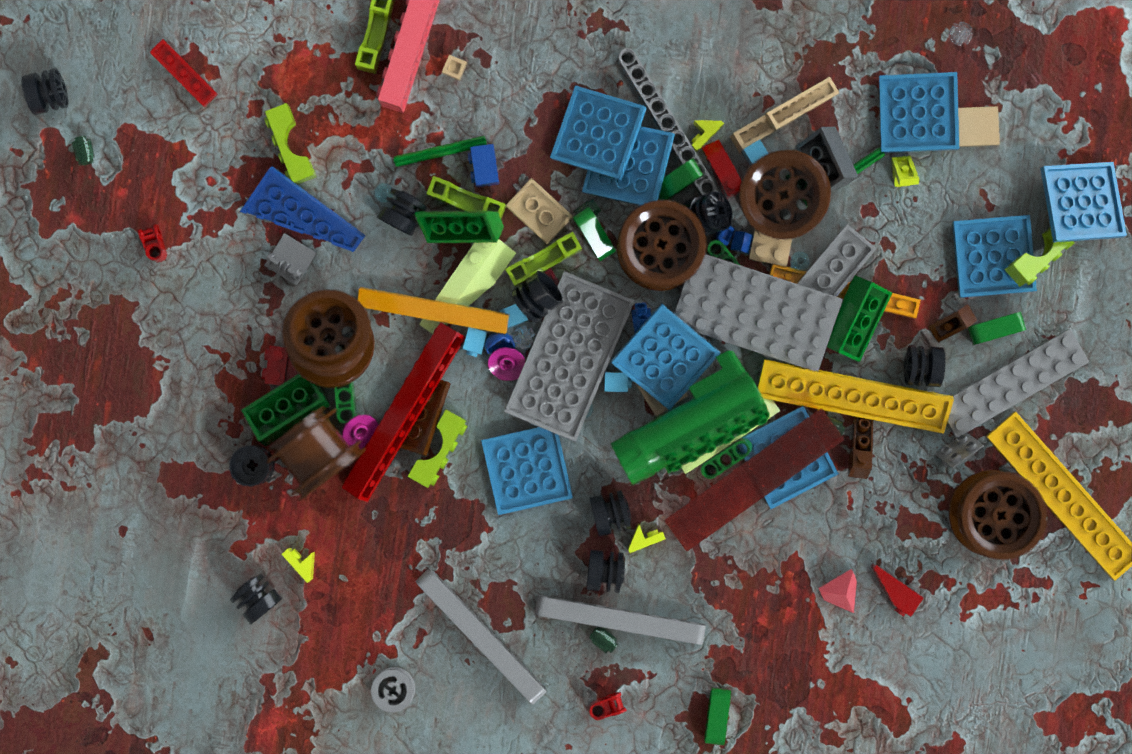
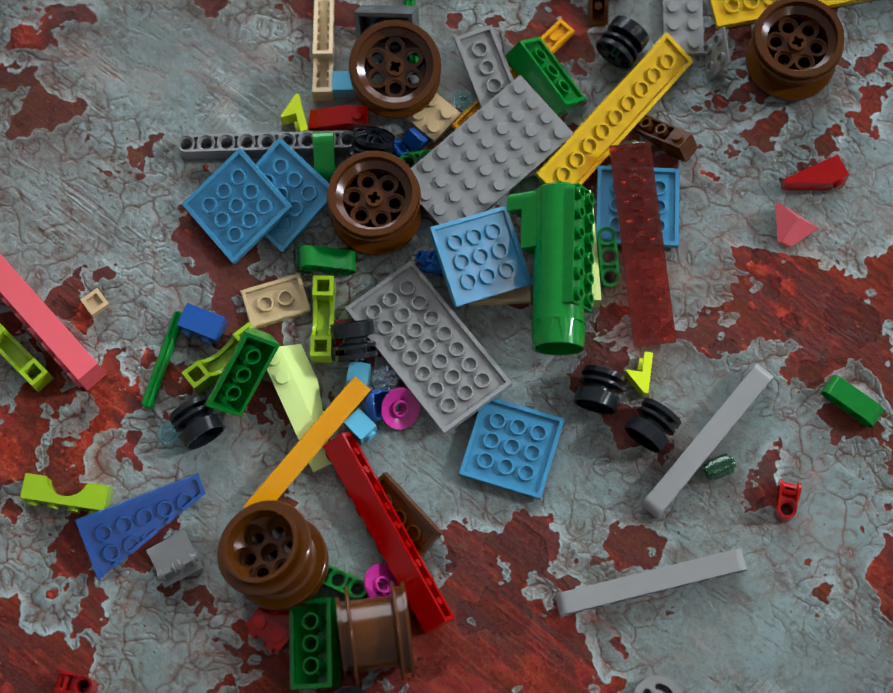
camera: 50 degrees left, 15 degrees down
lime arch [408,409,468,488] -> none
medium azure brick [604,372,632,392] -> none

